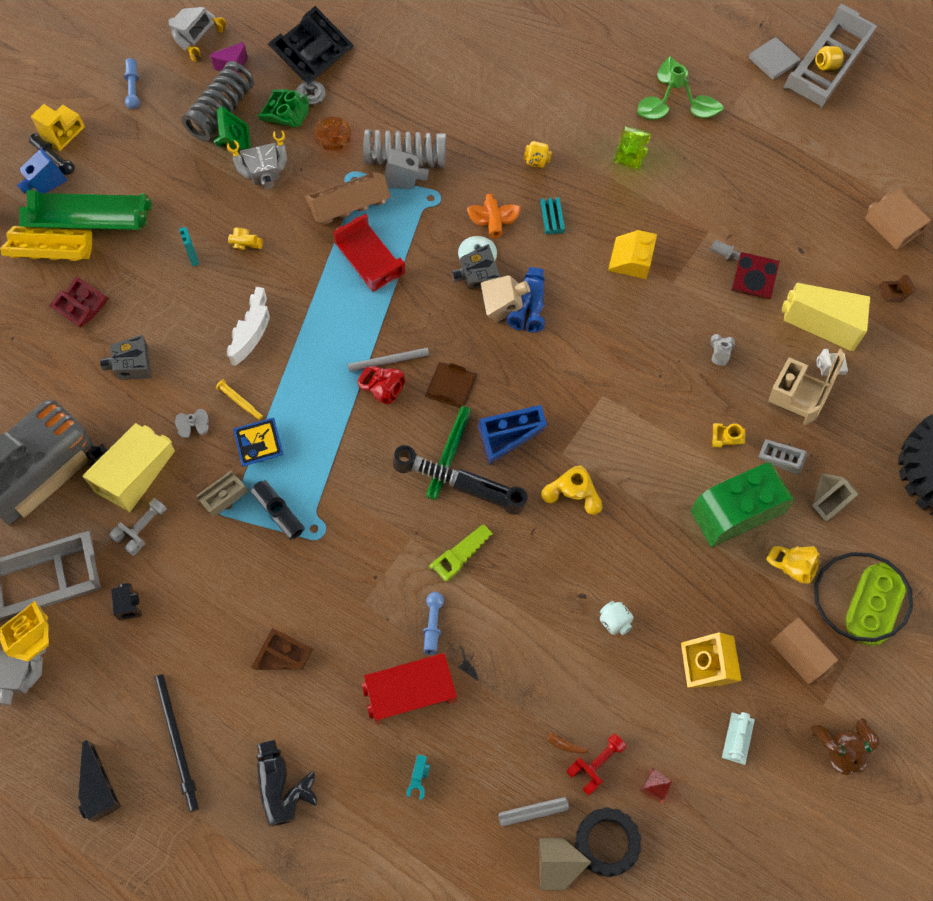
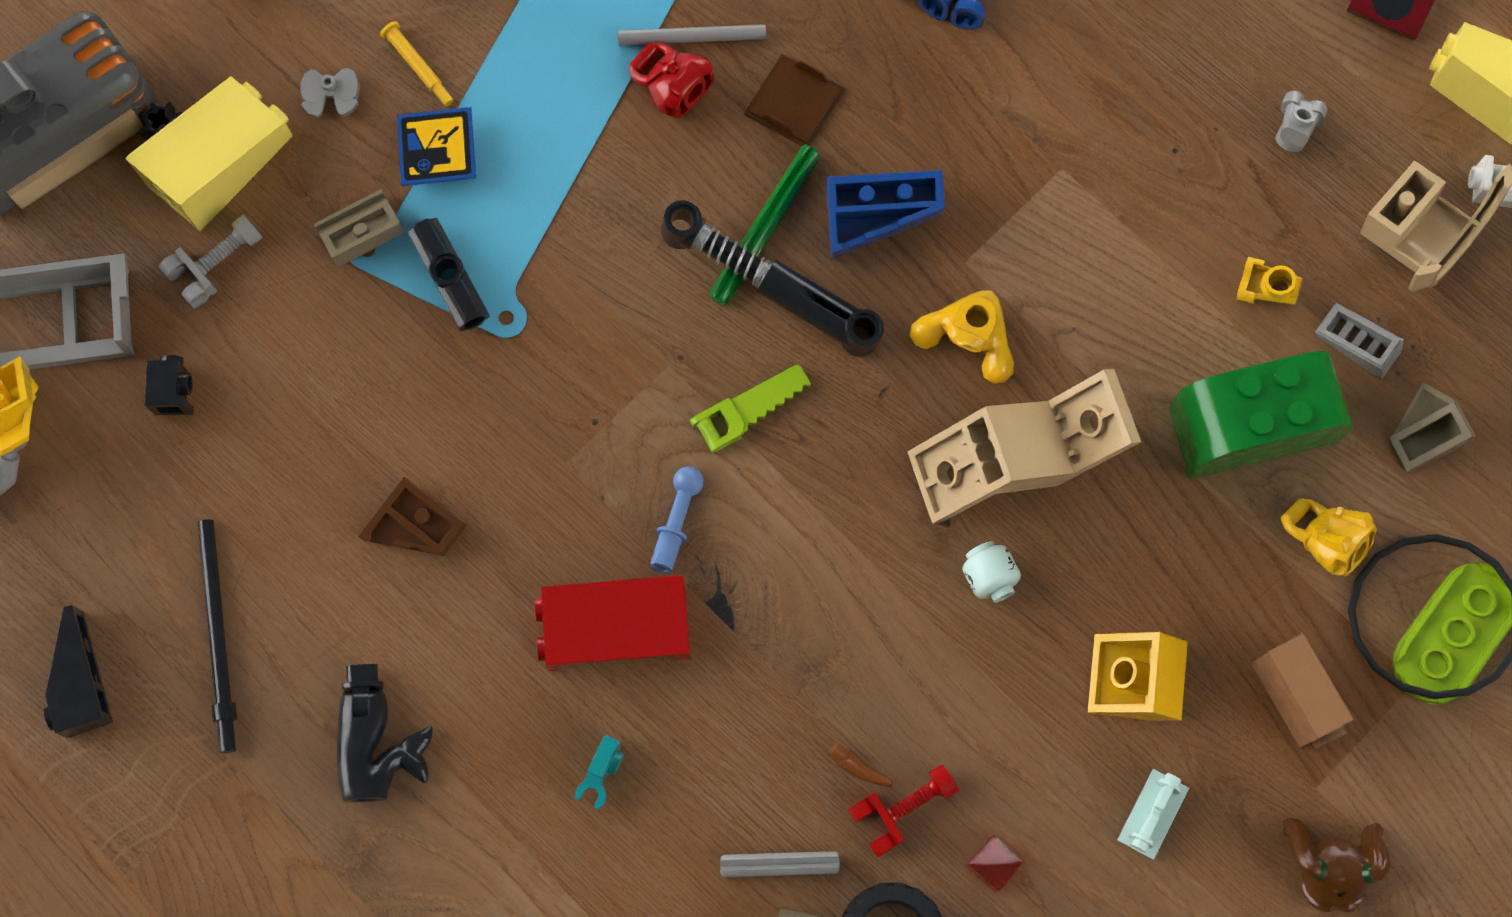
camera: 15 degrees right, 10 degrees up
none -> tan bracket [907,369,1141,524]

